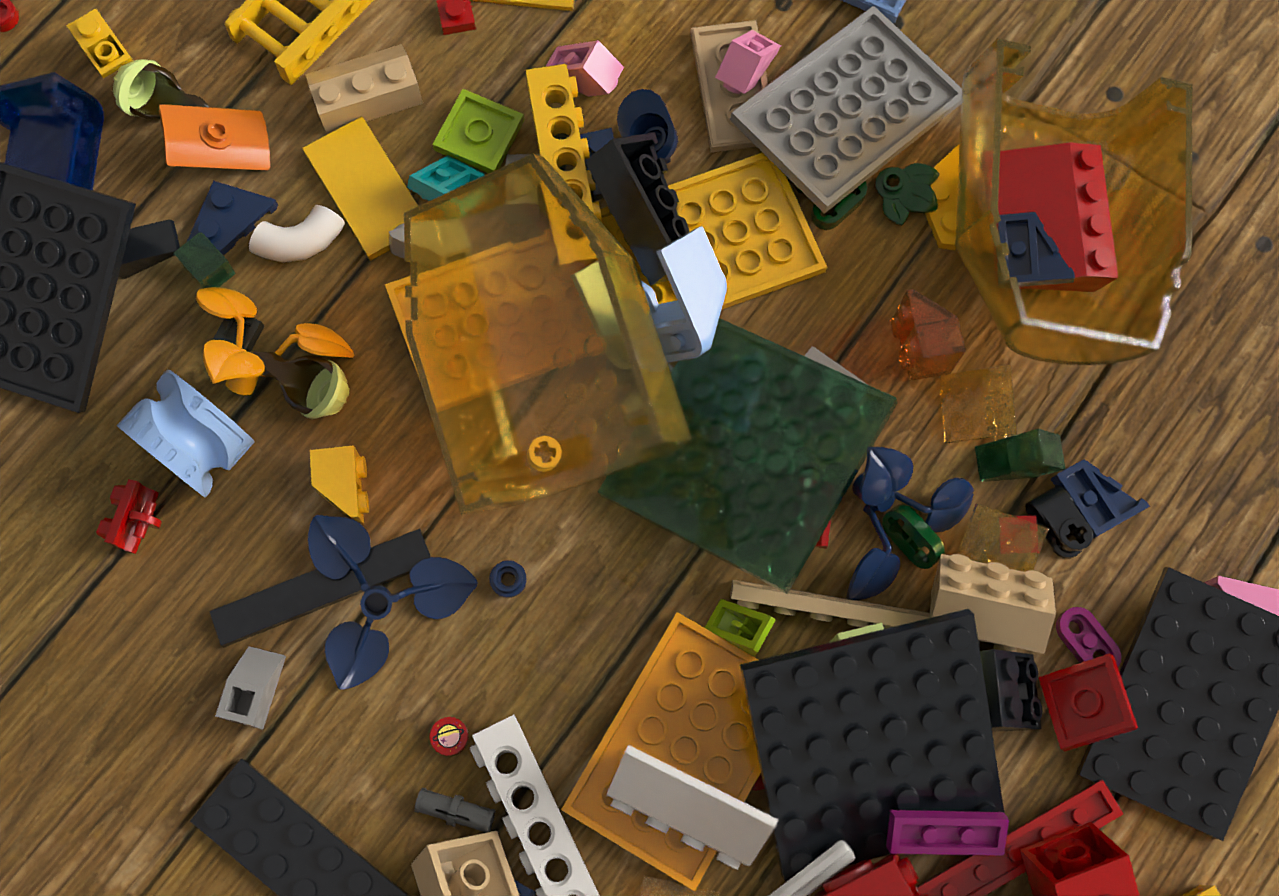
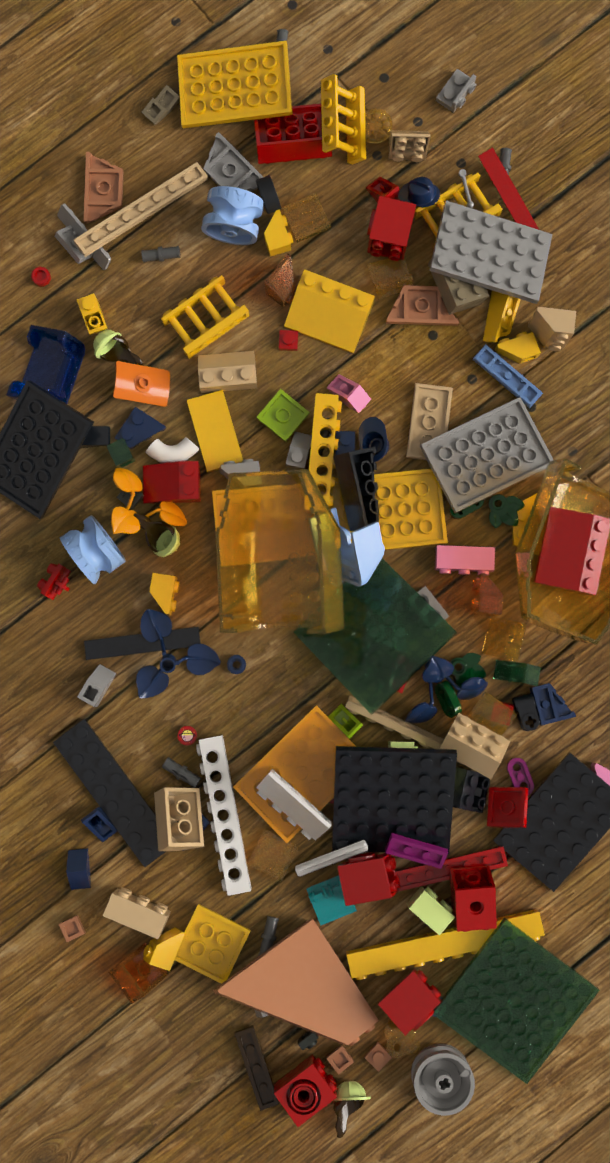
camera: 20 degrees right, 10 degrees up
teal plate [407,155,497,218] -> none
yellow bush [527,436,562,472] -> none
bright pink slope [715,30,781,94] -> none
dark blue wing [997,212,1075,288] -> none
none -> red slope [143,461,201,504]
none -> bright pink brick [435,545,495,575]
none -> dark green plate [450,653,486,686]

